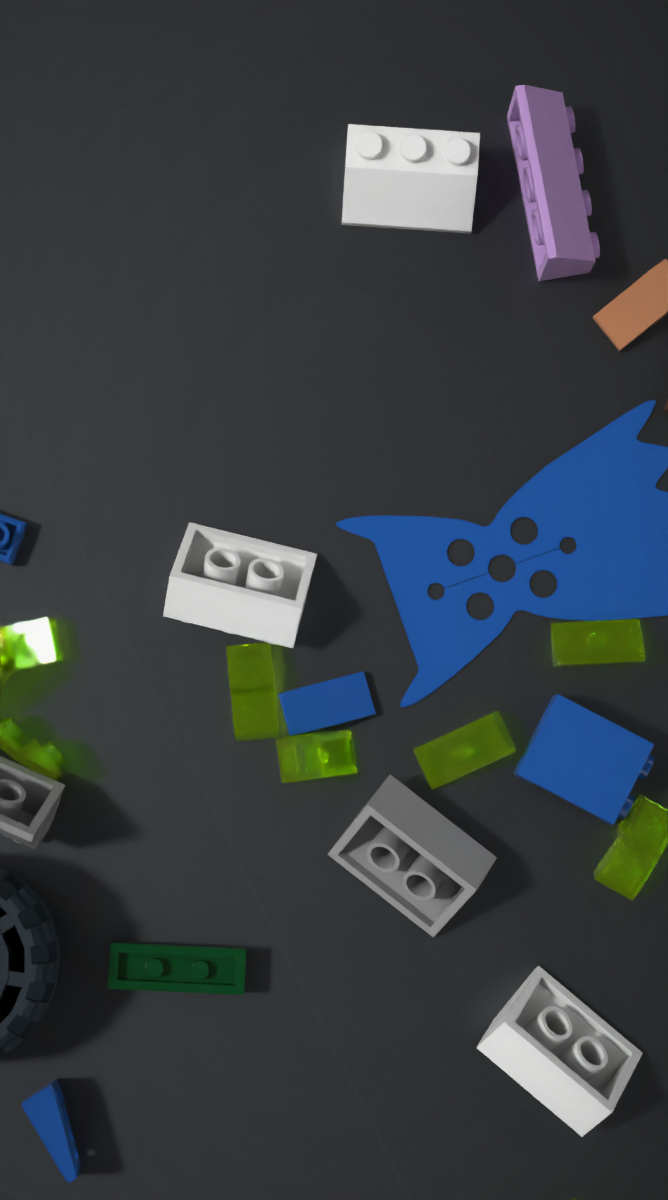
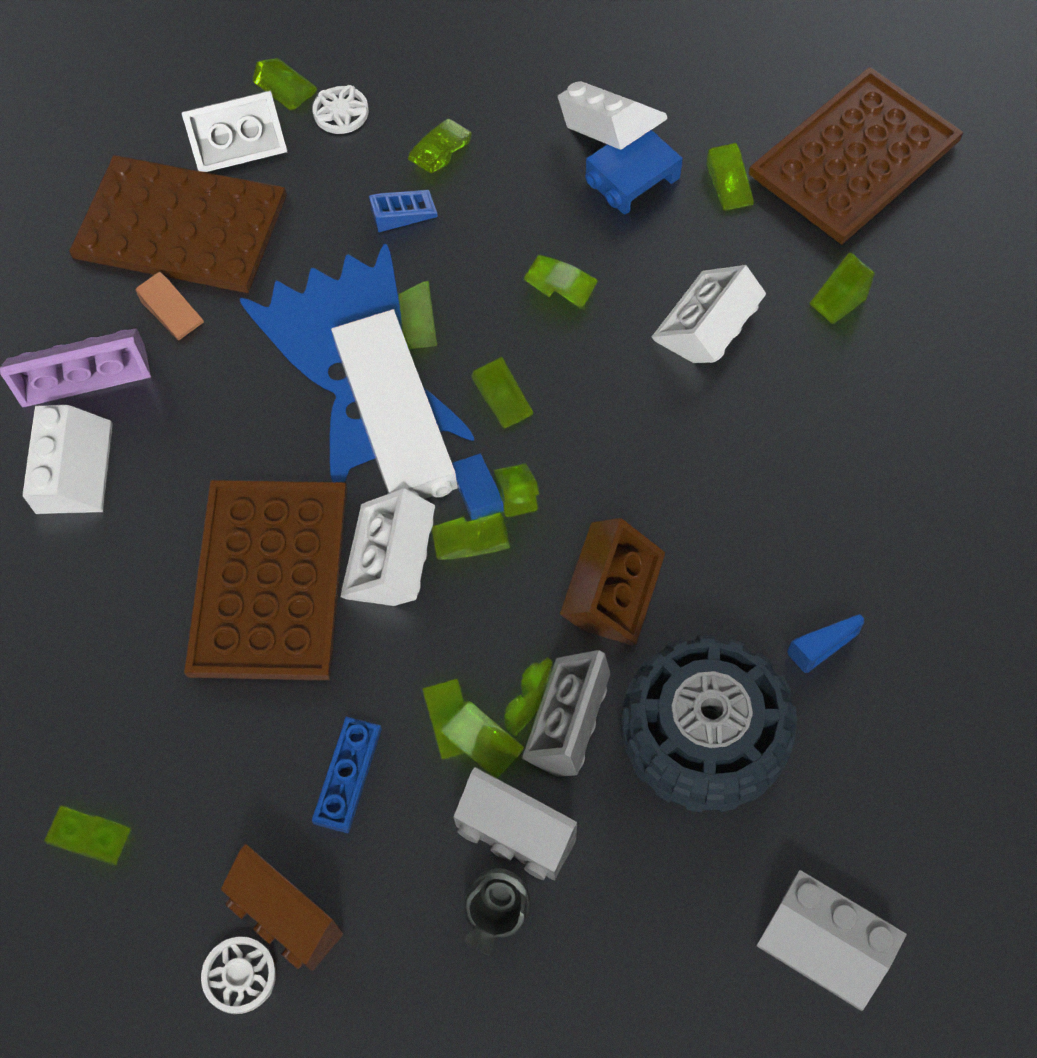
camera: 85 degrees left, 20 degrees down
dark green plate [108,942,247,995] -> none
light grey slope [327,774,497,937] -> none
blue panel [513,694,655,825] -> none
none -> reddish brown plate [184,480,347,680]
none -> white brick [331,309,458,499]
none -> reddish brown slope [560,518,666,645]

